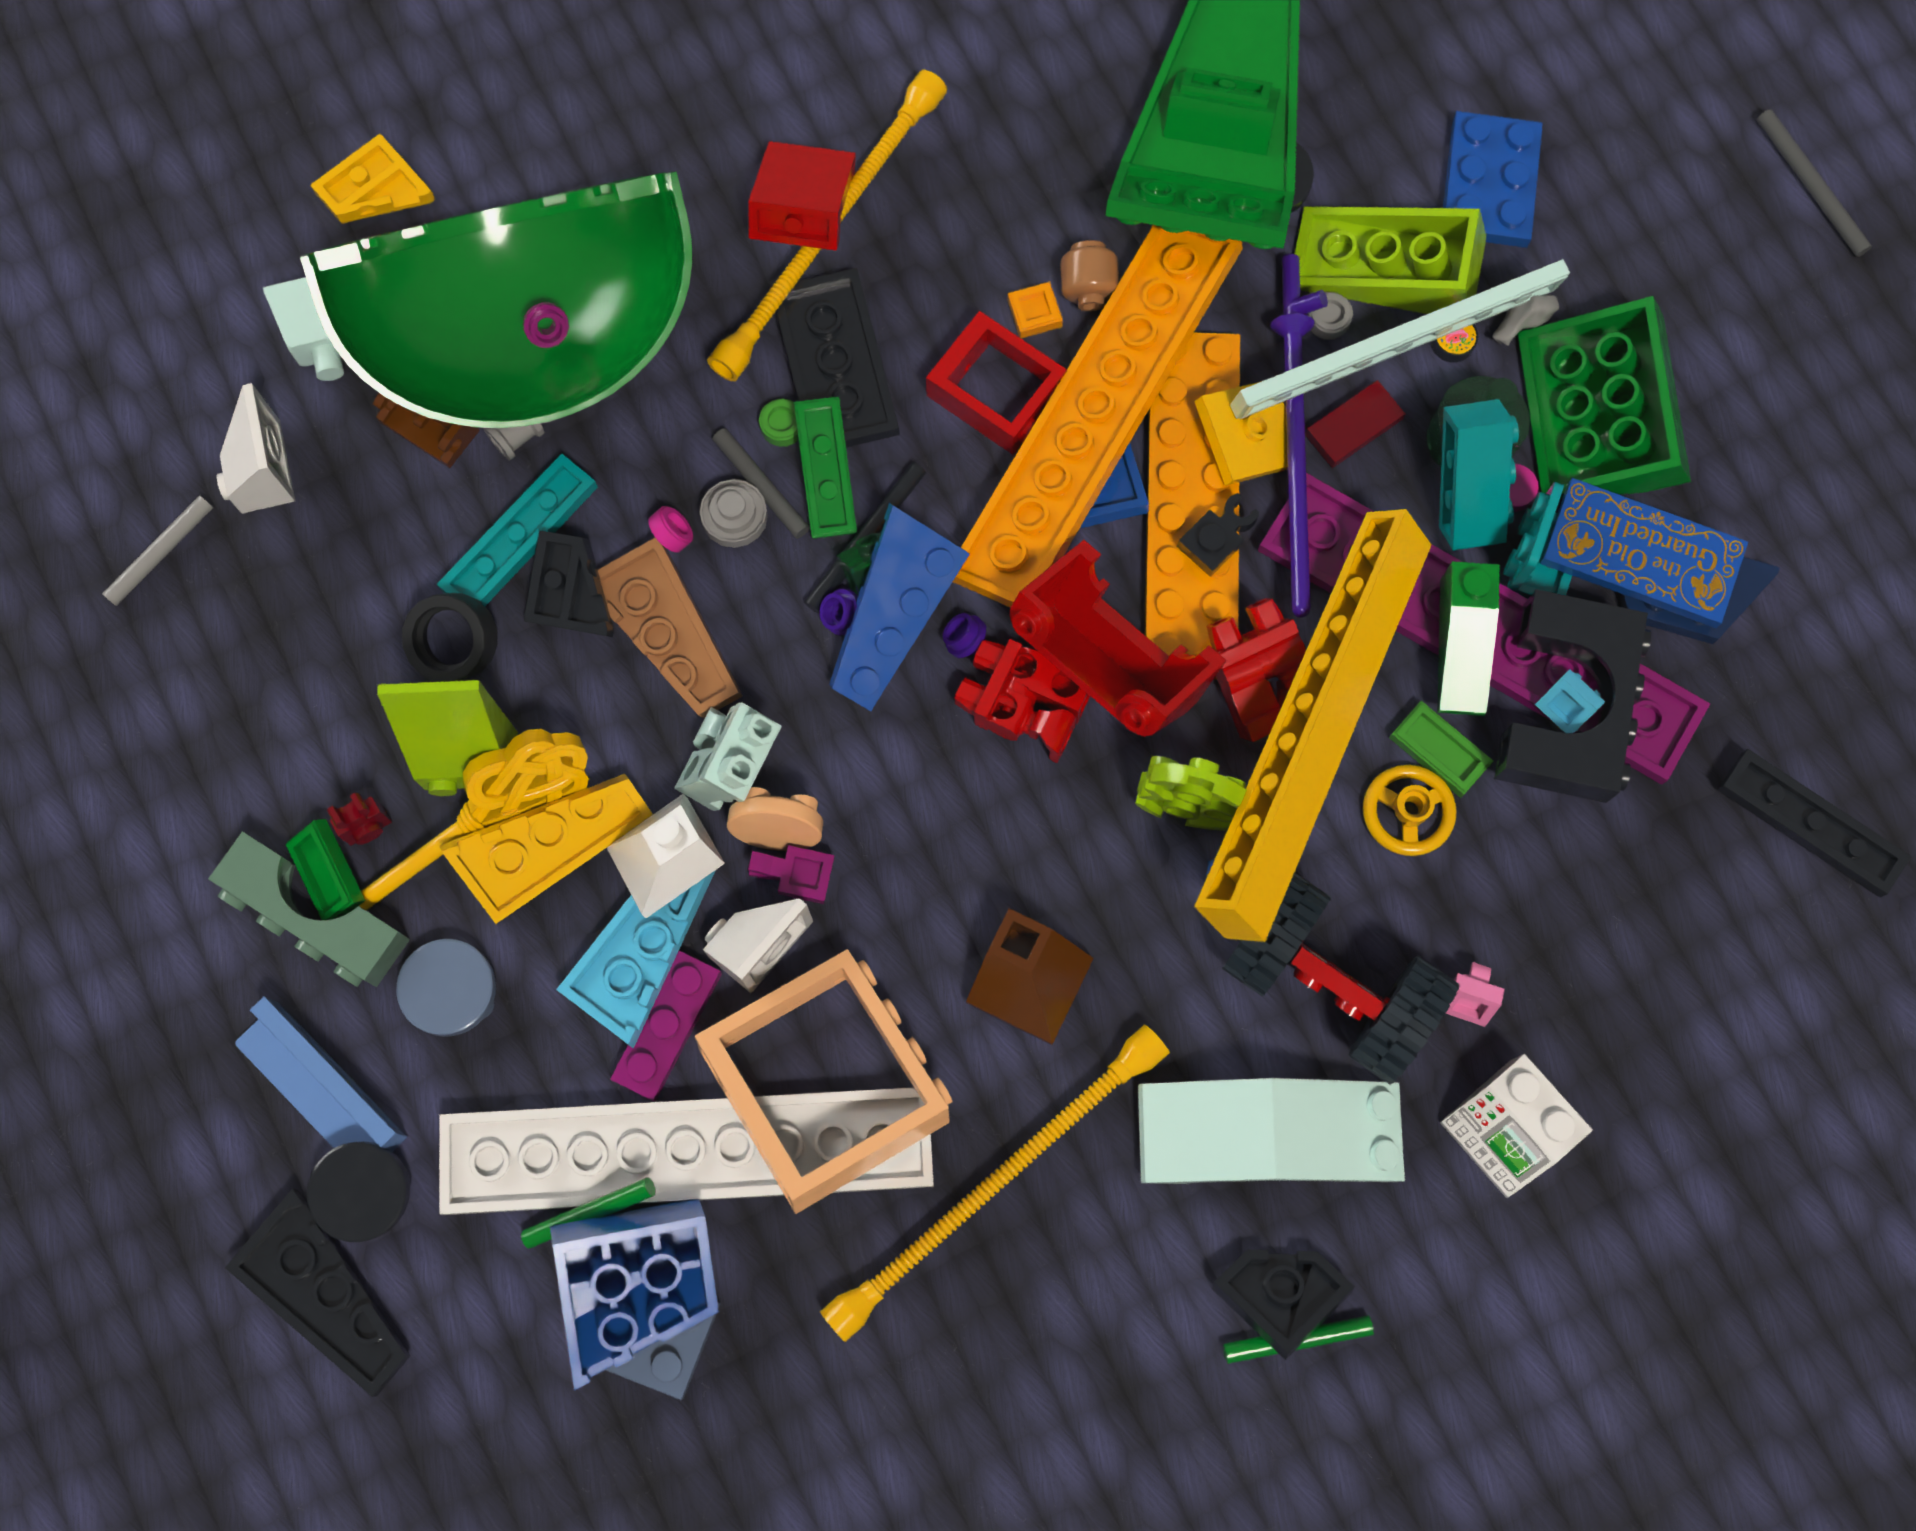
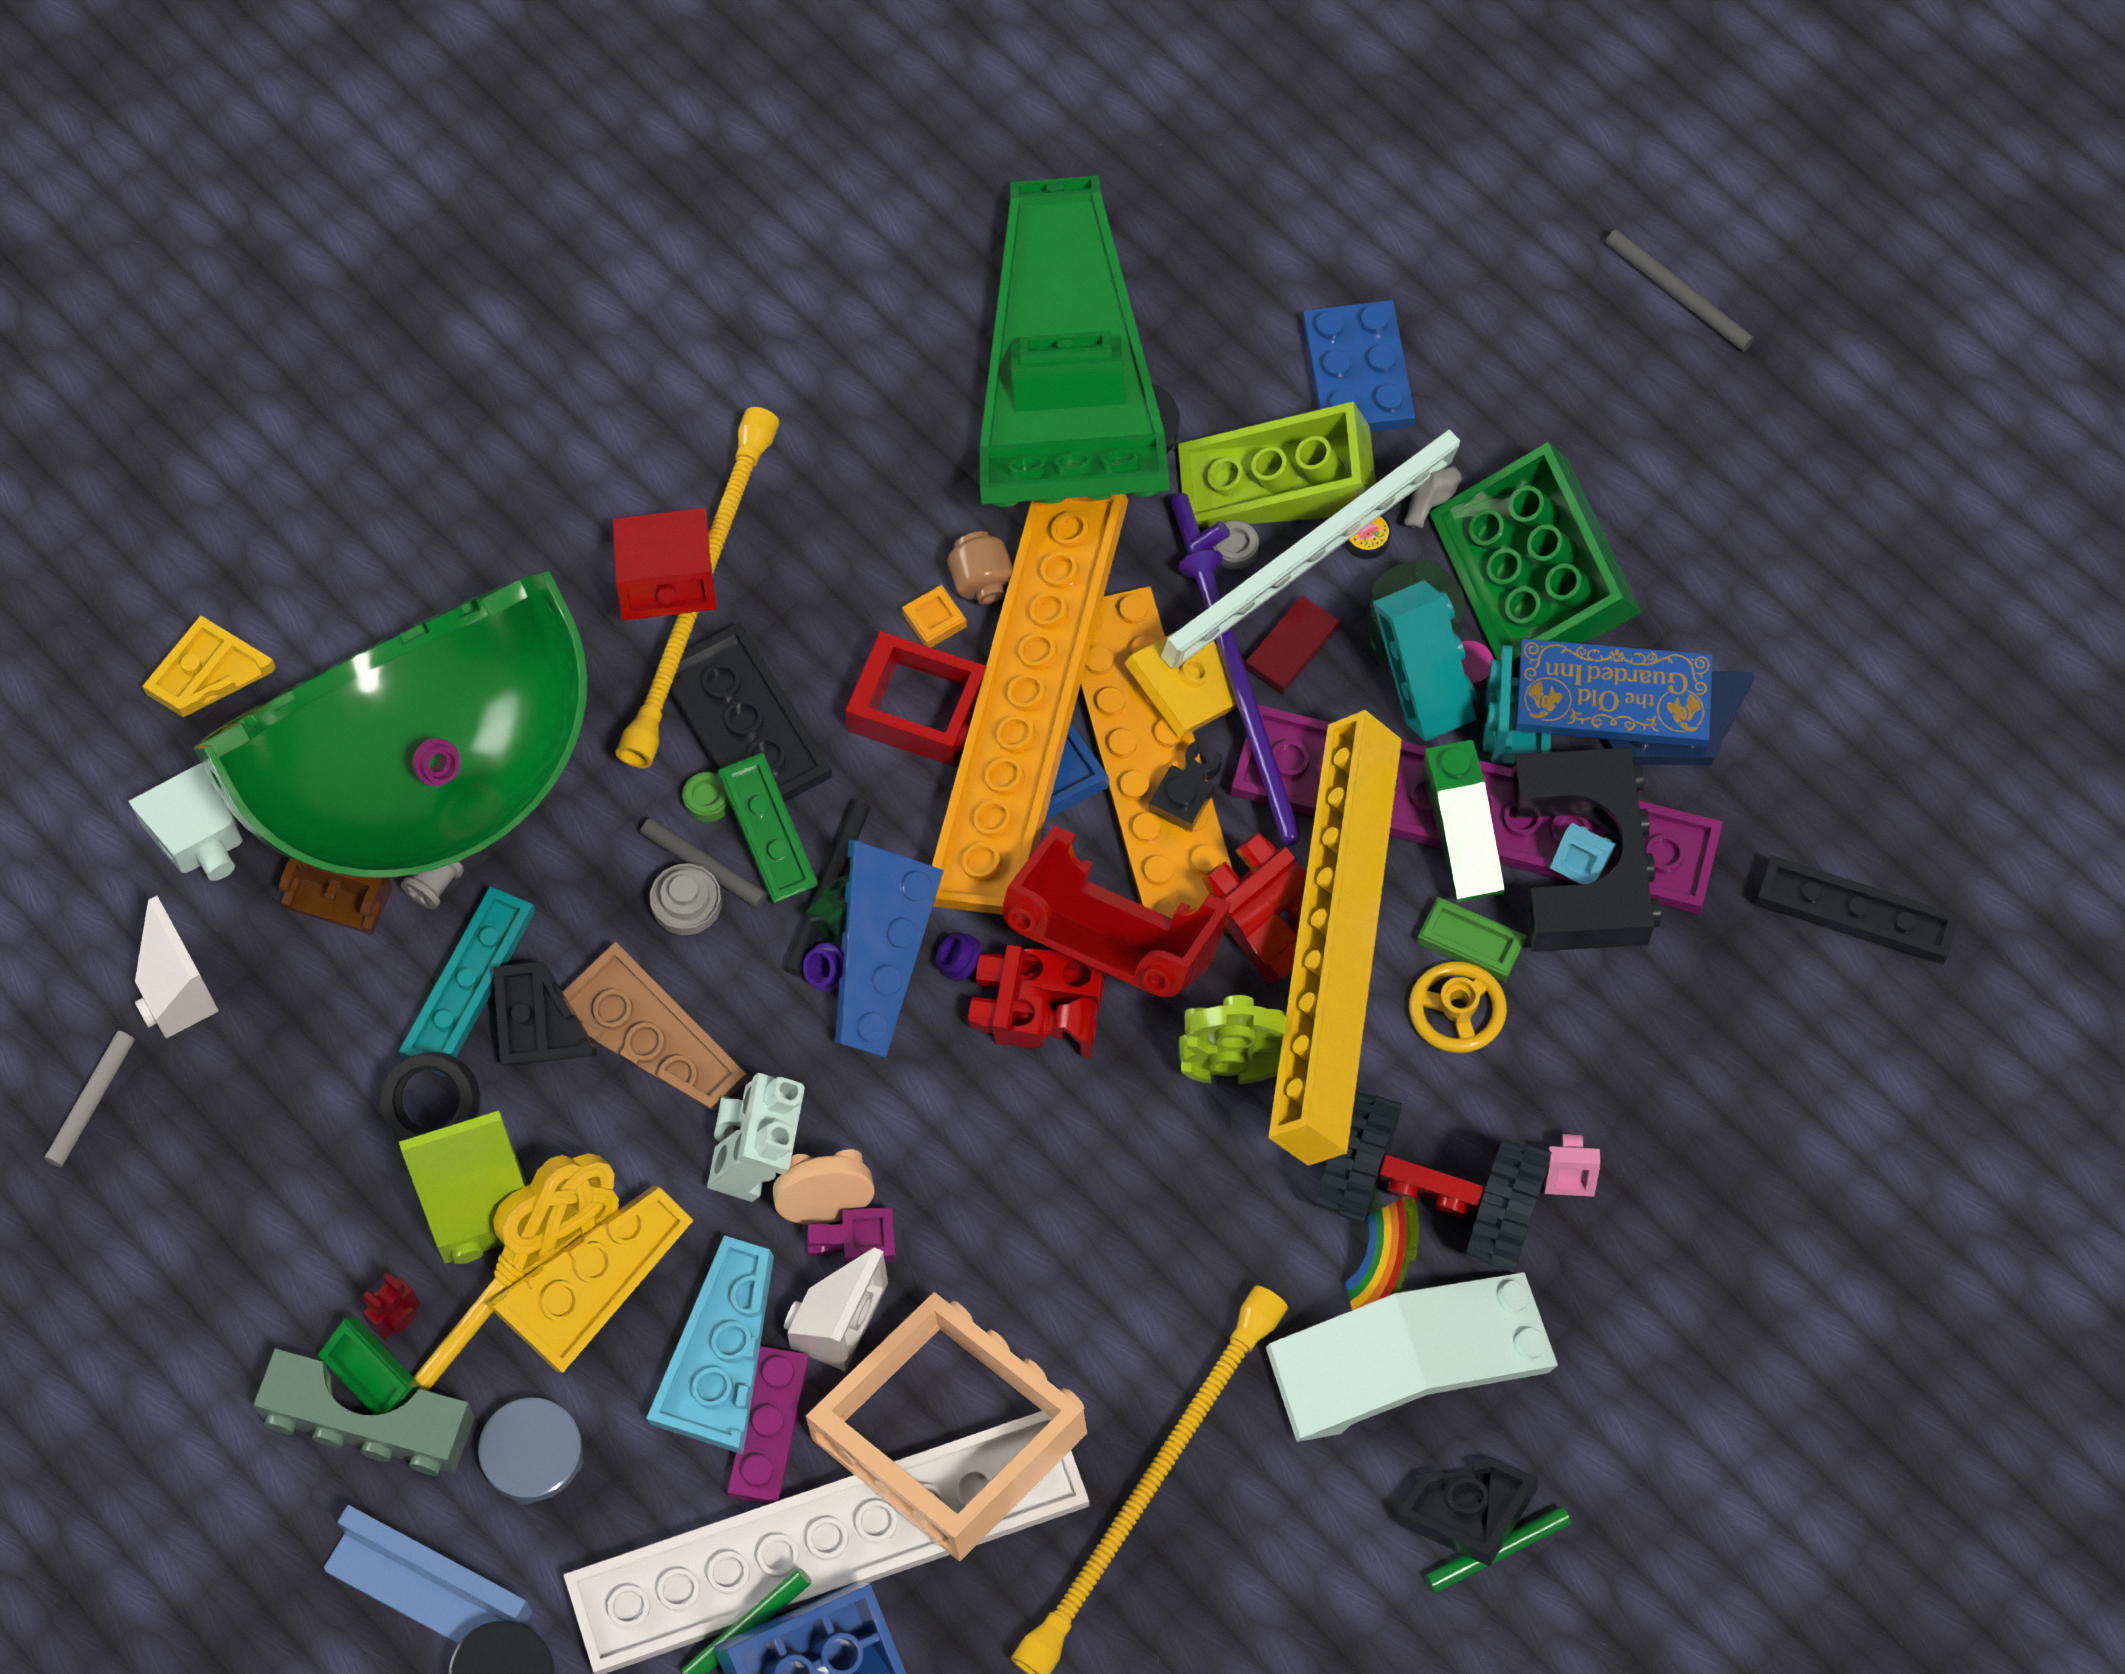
camera: 15 degrees left, 10 degrees down
white slope [607,794,725,918] -> none
dark pink tile [648,506,693,553] -> none
reddish brown slope [966,908,1094,1045] -> none
white slope [1440,1054,1593,1198] -> none
none -> tile [1345,1197,1419,1310]

